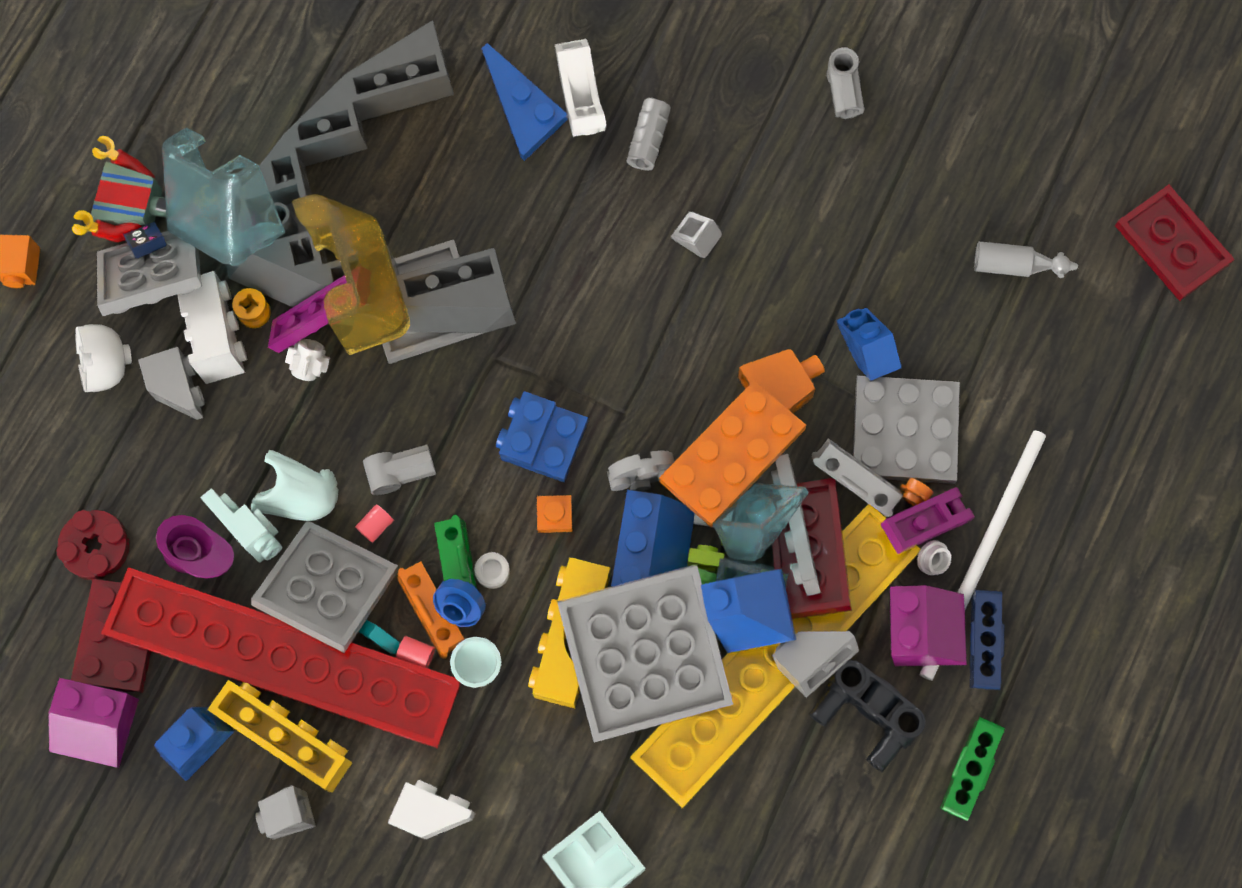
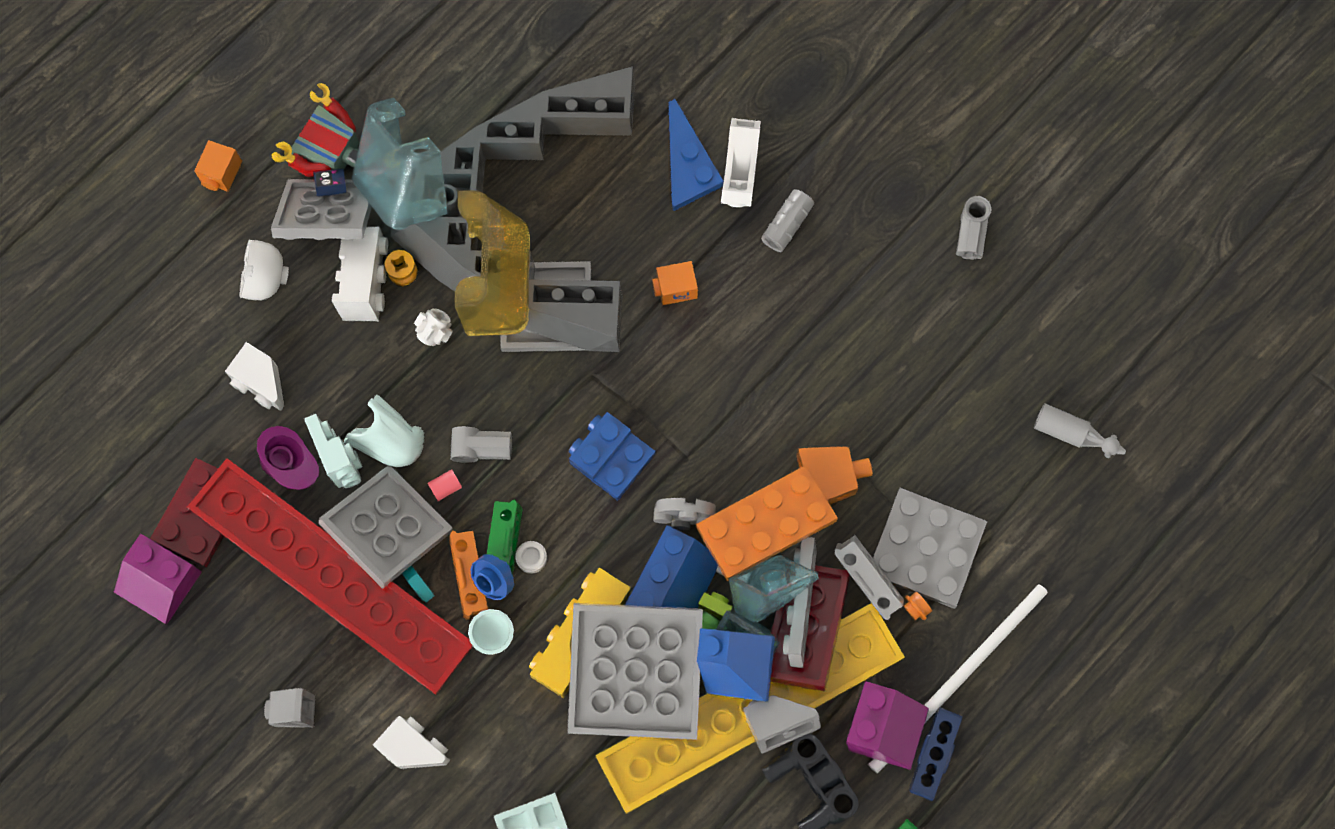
camera: 15 degrees right, 0 degrees up
dark red plate [56,510,130,580] -> none
light grey slope [138,347,205,420] -> none
blue torso [154,707,235,781] -> none
yellow brick [207,680,353,793] -> none
magenta plate [268,268,368,353] -> none
coral hinge [396,636,435,668] -> none
orange plate [537,495,572,533] -> none
light grey slope [671,211,722,258] -> none
blue slope [836,308,901,381] -> none
magenta plate [880,487,975,554] -> none
white plate [917,540,951,575] -> none
dark red plate [1115,184,1235,301] -> none
none -> white slope [225,342,284,411]
none -> orange brick [652,261,698,305]

